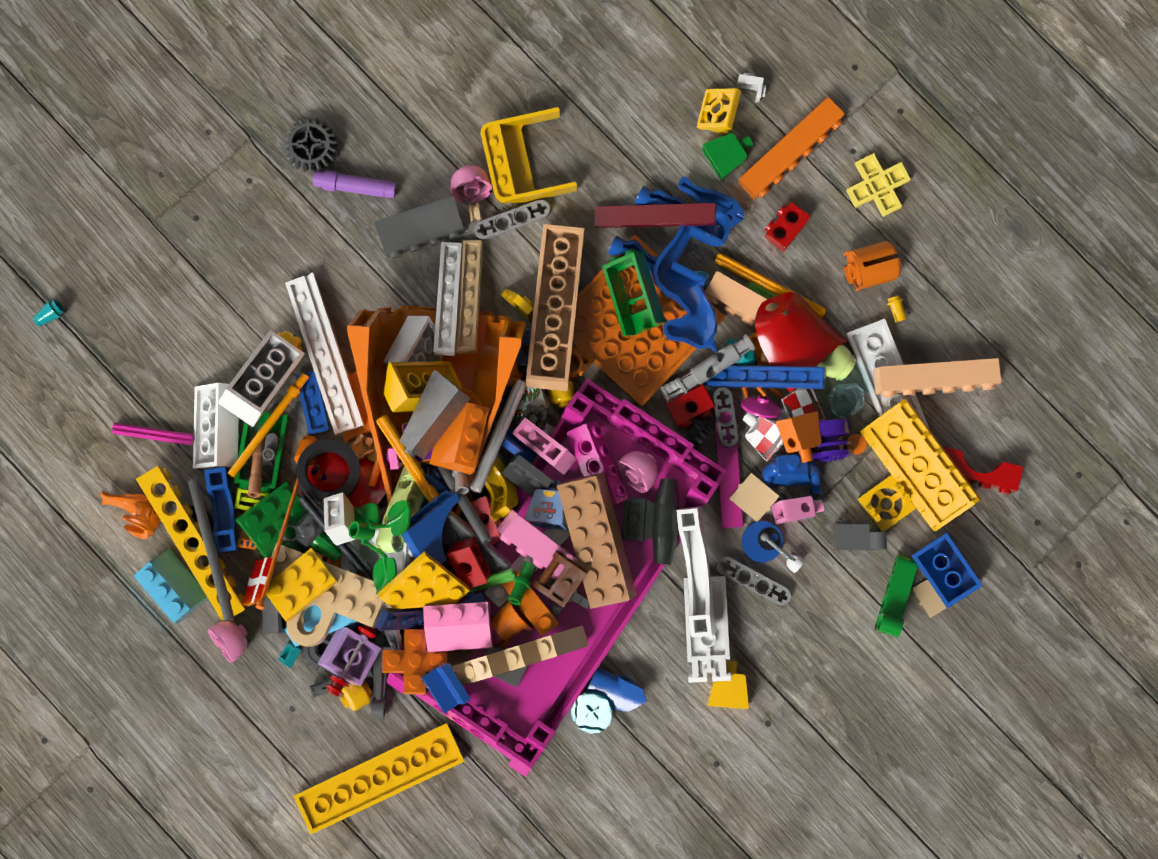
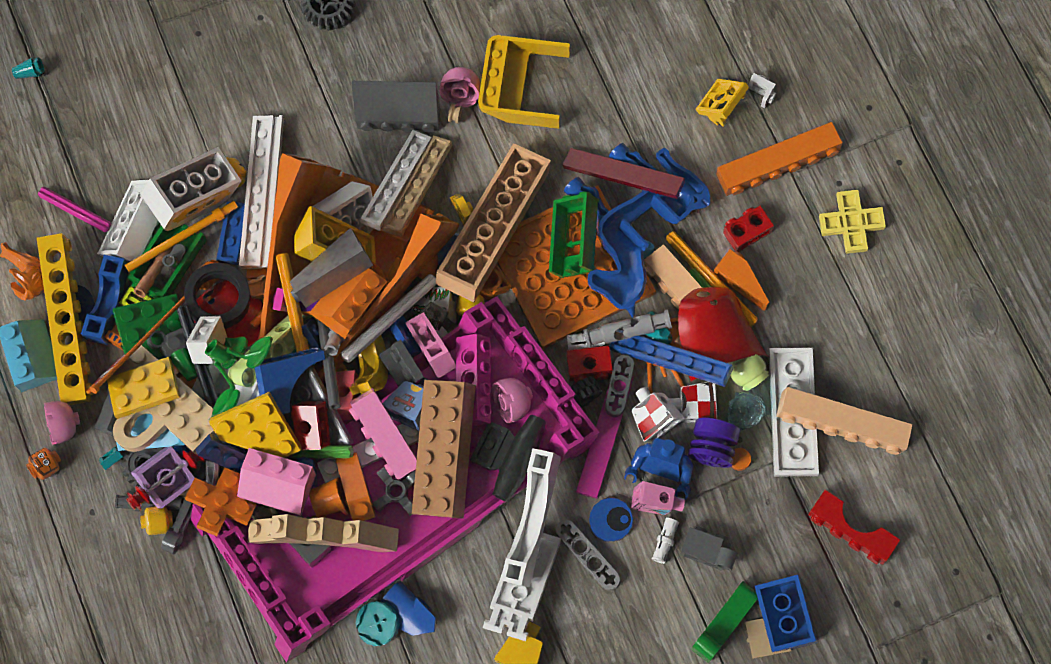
camera: 25 degrees right, 10 degrees down
dark grey piece [188,478,235,621] -> none
yellow plate [293,723,465,835] -> none
medium lavender piece [313,170,396,198] -> none
blue panel [421,663,471,714] -> none
light grey beam [474,200,550,241] -> none
green pin [508,561,537,605] -> none
reddish brown plate [533,550,588,608] -> none
green torso [701,133,753,182] -> none
tan piece [729,472,779,522] -> none
dark pink dish [741,394,782,418] -> none
hinge [760,533,805,573] -> none
orange torso [776,411,821,463] -> none
orange cylinder [843,241,902,291] -> none
yellow piece [857,475,916,532] -> none
yellow ladder [860,398,981,532] -> none
yellow pin [887,295,908,323] -> none
none -> orange head [26,448,61,480]
none -> white pin [652,518,679,564]
none -> orange slope [714,249,769,311]

